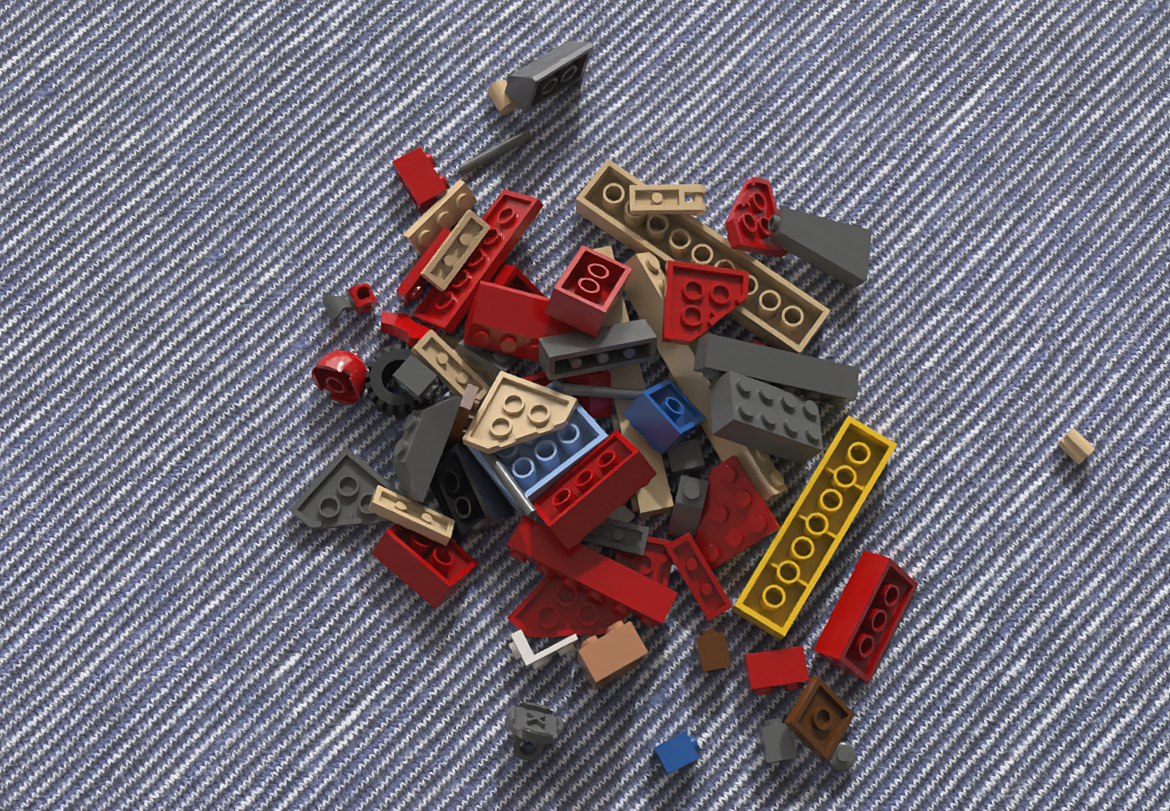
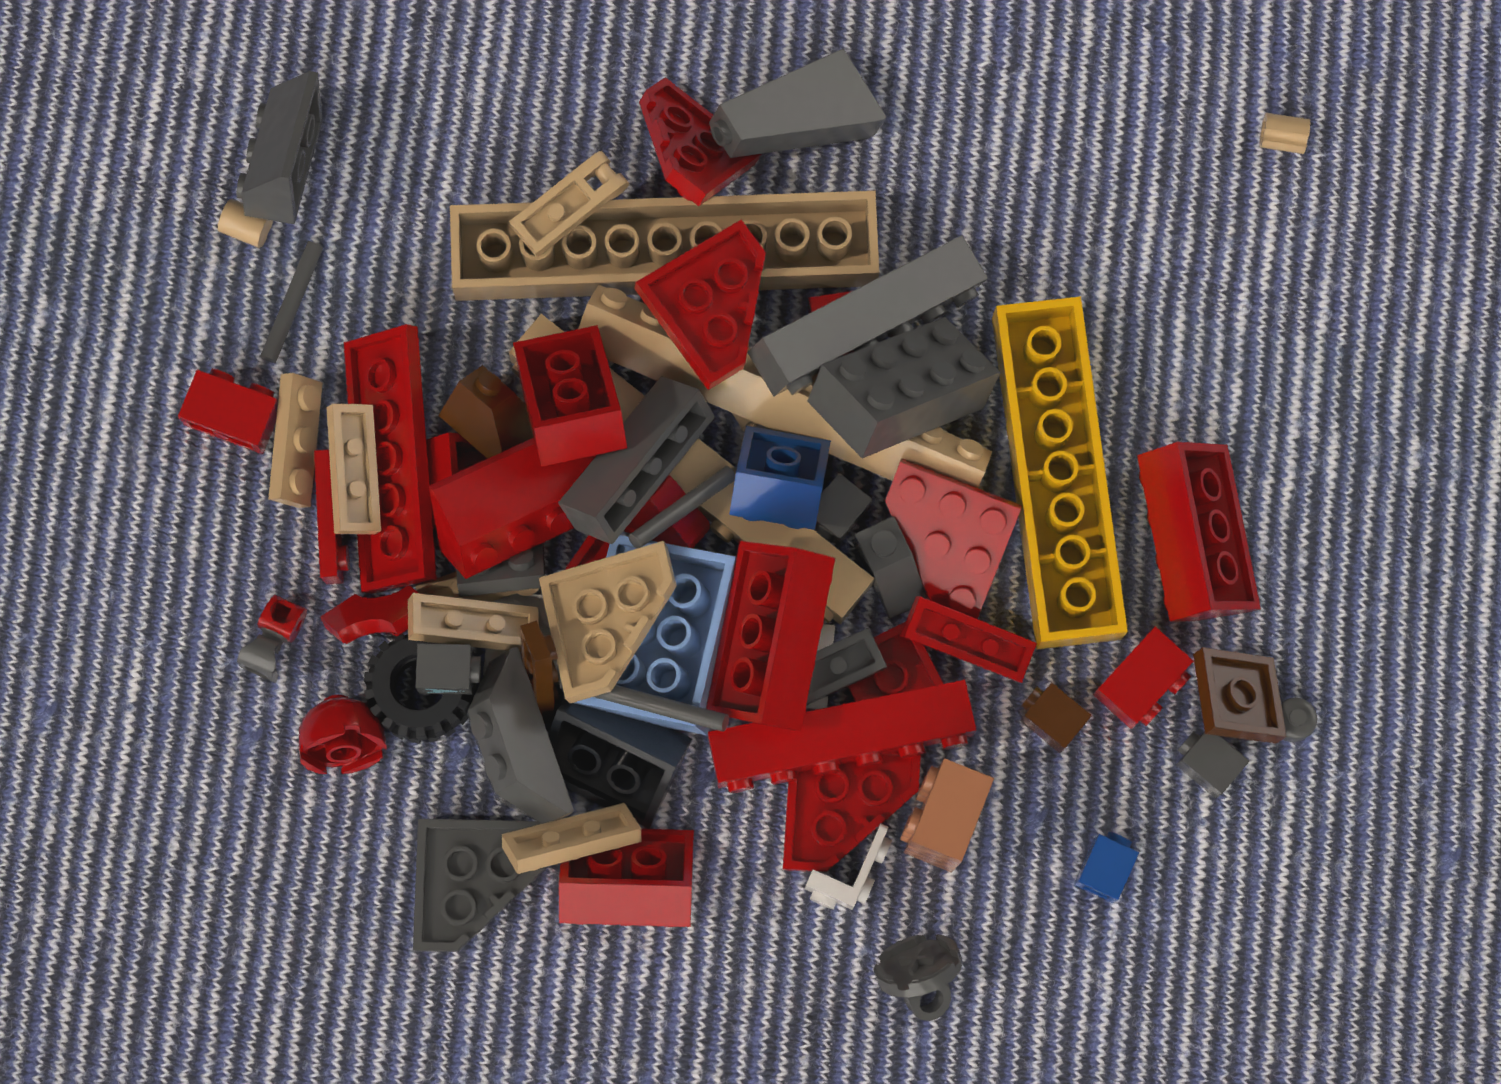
camera: 40 degrees left, 5 degrees up
none -> reddish brown slope [438,365,534,459]

